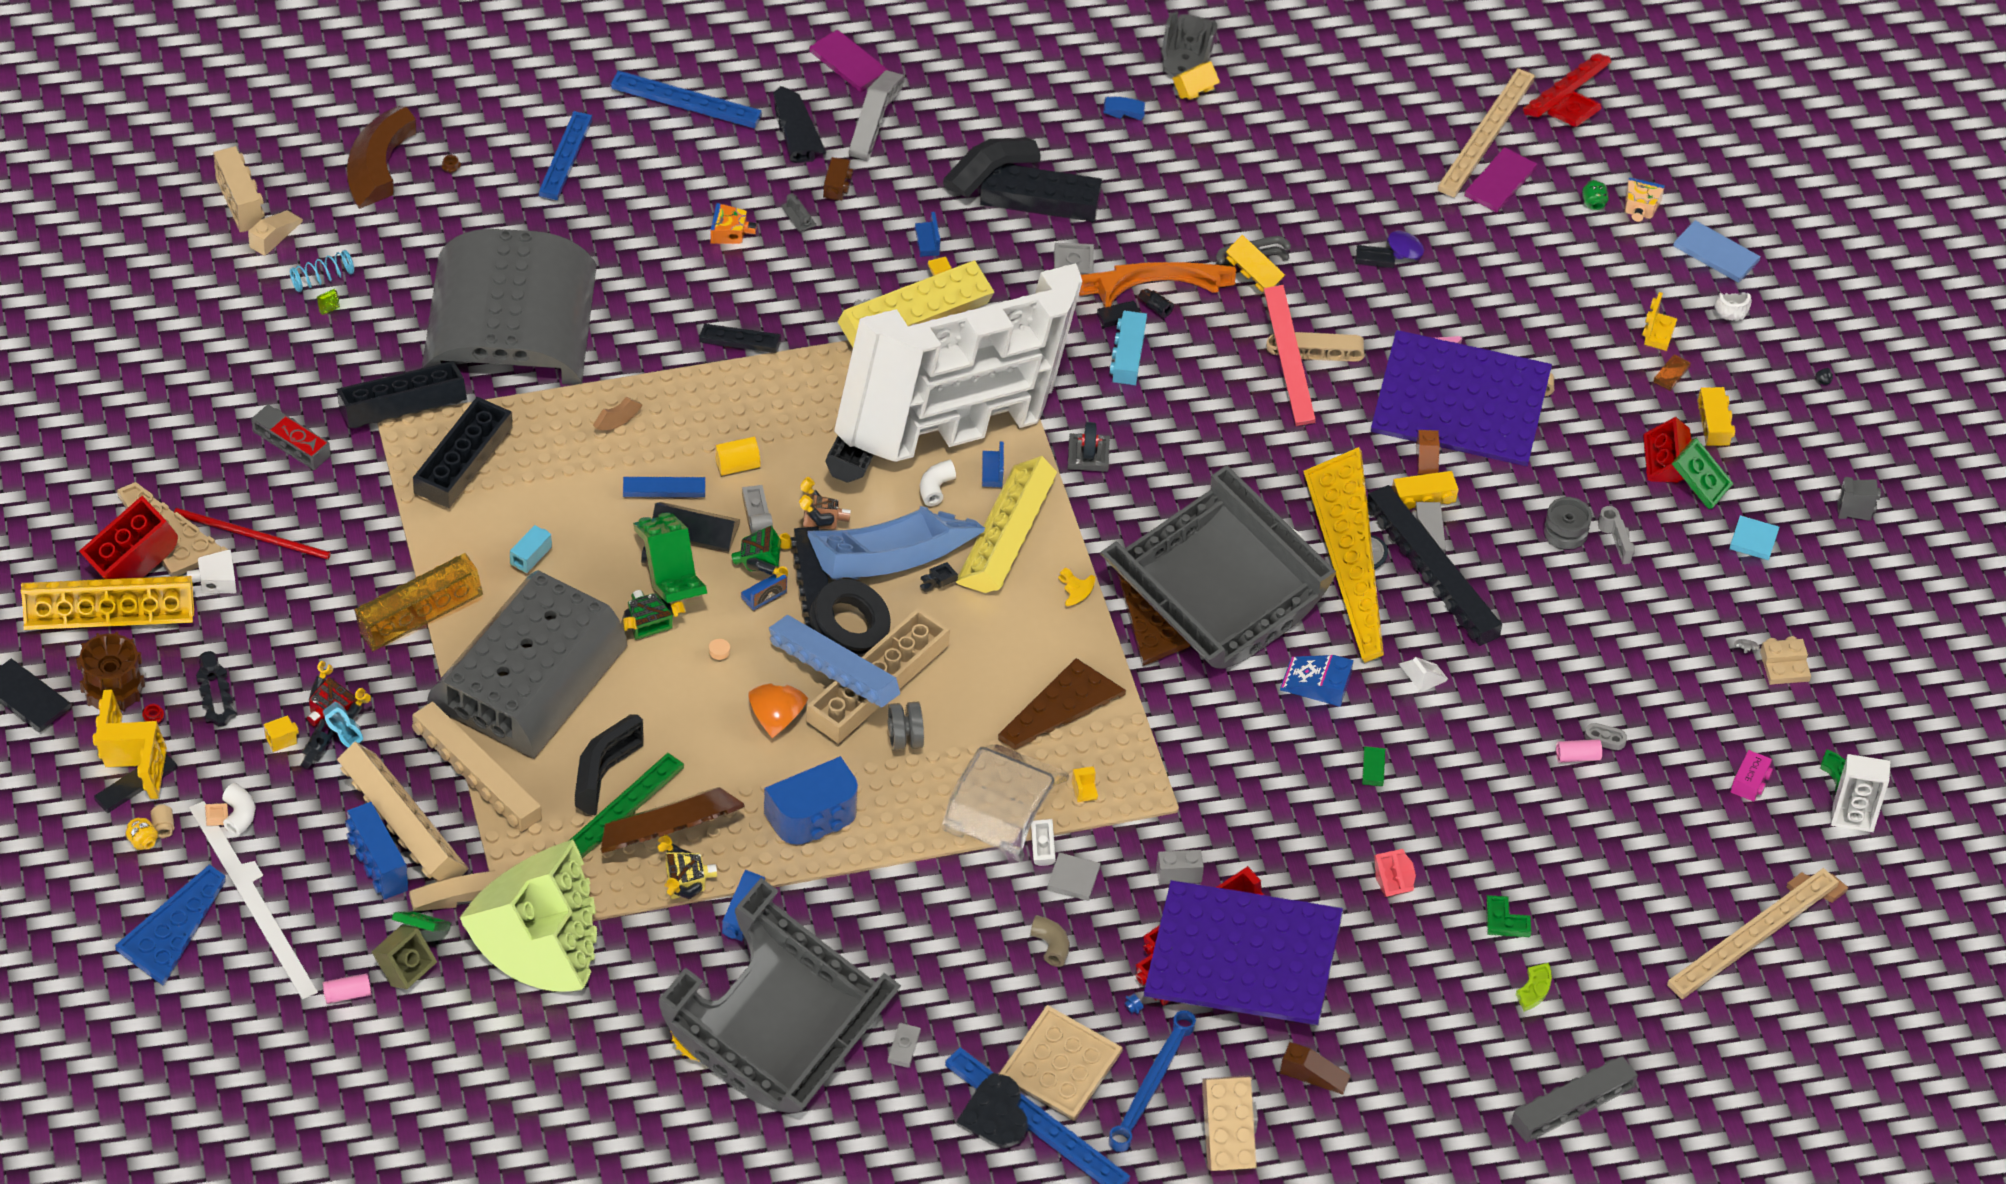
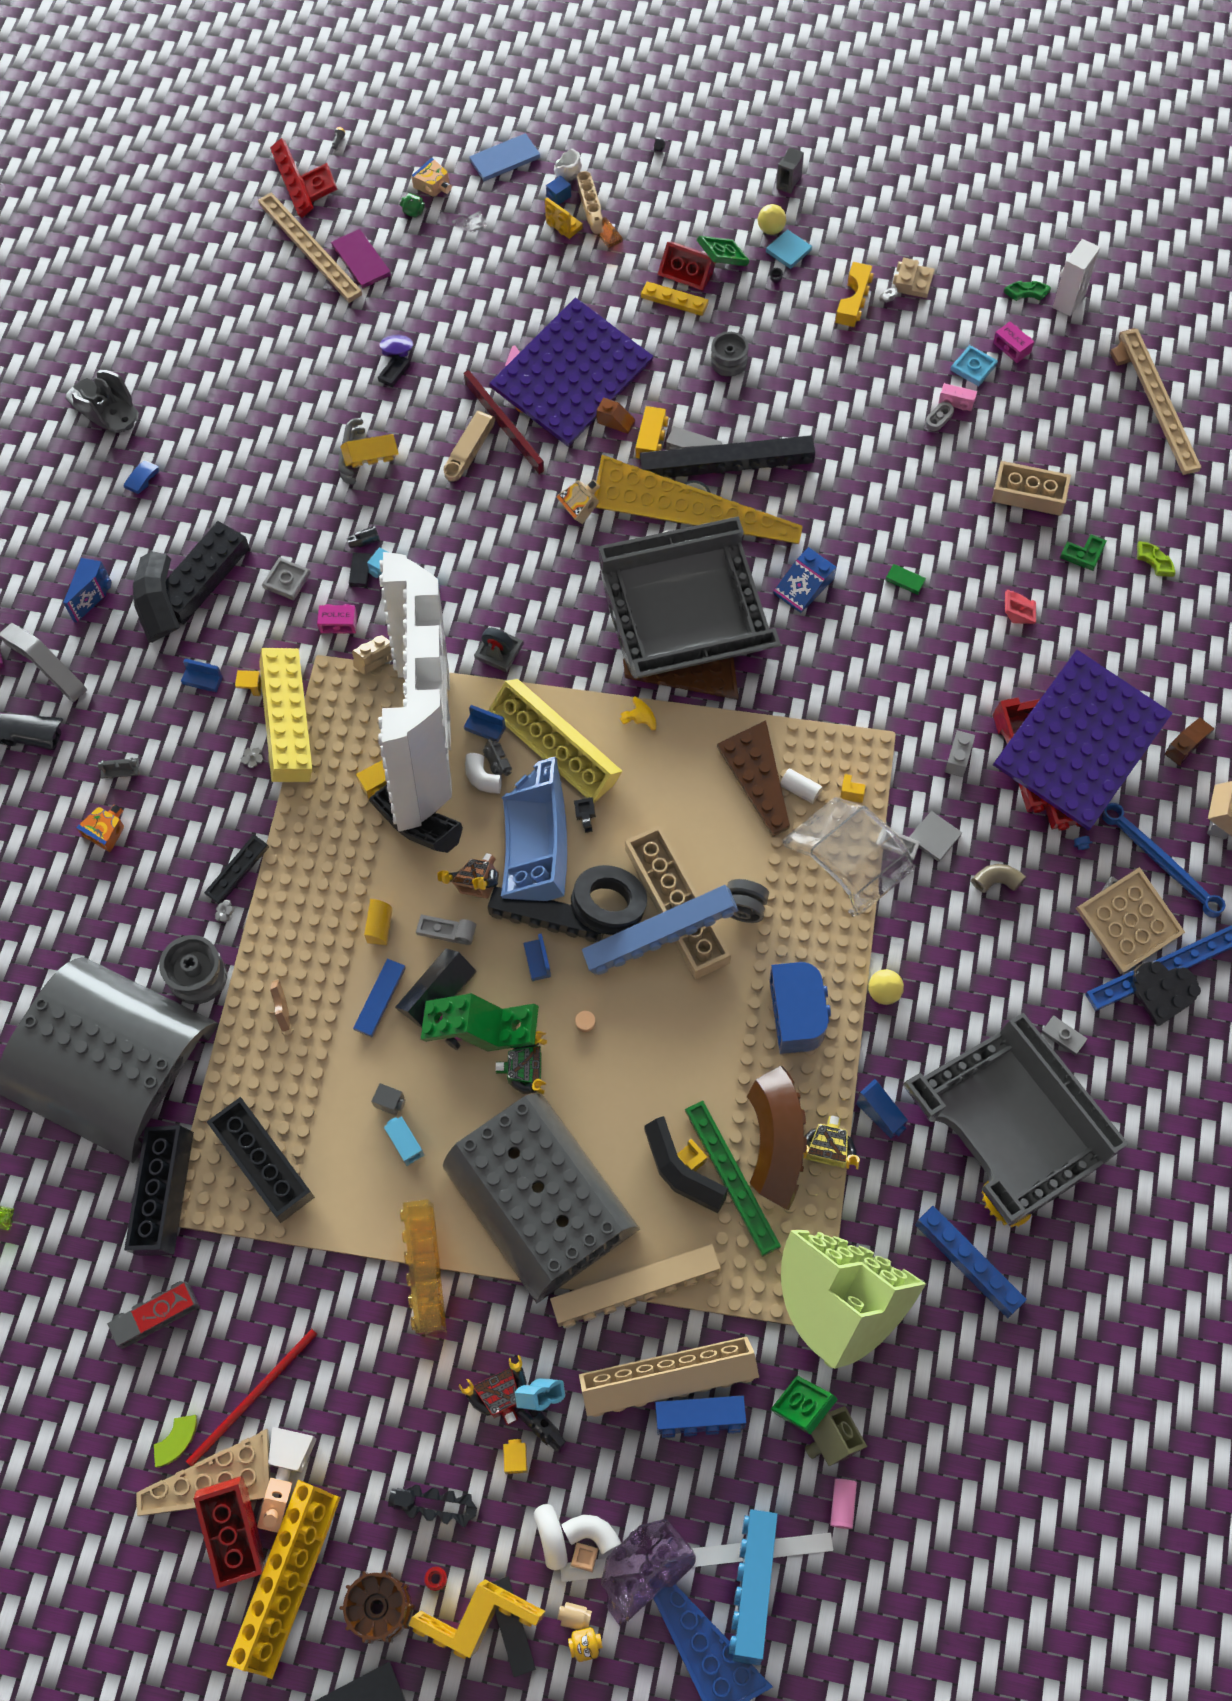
camera: 60 degrees left, 15 degrees up
tan slope [409,871,499,911] -> none
torso [731,525,791,578] -> none
orange brick [749,683,808,738] -> none
reddish brown brick [823,157,853,201] -> none
orange slope [1079,262,1236,307] -> none
yellow brick [1172,61,1220,100] -> none
coral tile [1264,285,1316,426] -> none
white slope [1399,657,1448,692] -> none
bright pink pin [1556,739,1602,763] -> none
light grey plate [1598,506,1635,564] -> none
yellow brick [1697,387,1735,446] -> none
none -> blue slope [63,558,112,623]
none -> lime tile [154,1415,197,1468]
none -> dark grey piece [159,935,227,1005]
none -> light grey plant [215,900,234,923]
none -> light nougat torso [257,1478,292,1532]
none -> dark grey piece [332,127,345,150]
none -> dark grey brick [371,1083,406,1116]
none -> clear slope [452,211,487,233]
none -> dark red tile [463,370,544,474]
none -> dark grey hinge [483,739,512,776]
none -> white cylinder [534,1504,568,1570]
none -> blue brick [546,176,572,205]
none -> tan torso [556,480,600,524]
none -> tan piece [577,171,604,234]
none -> clear purple slope [601,1519,696,1626]
none -> yellow plate [641,281,709,316]
none -> yellow panel [677,1139,707,1172]
none -> dark azure brick [729,1509,777,1666]
none -> light yellow piece [757,204,786,235]
none -> black hinge [769,268,783,283]
none -> white brick [780,768,823,804]
none -> yellow arch [835,262,874,327]
none -> light yellow piece [868,970,904,1005]
none -> blue brick [915,1206,1027,1319]
none -> bright pink bracket [938,383,977,411]
none -> medium azure tile [950,345,998,387]
none -> tan brick [991,461,1071,516]

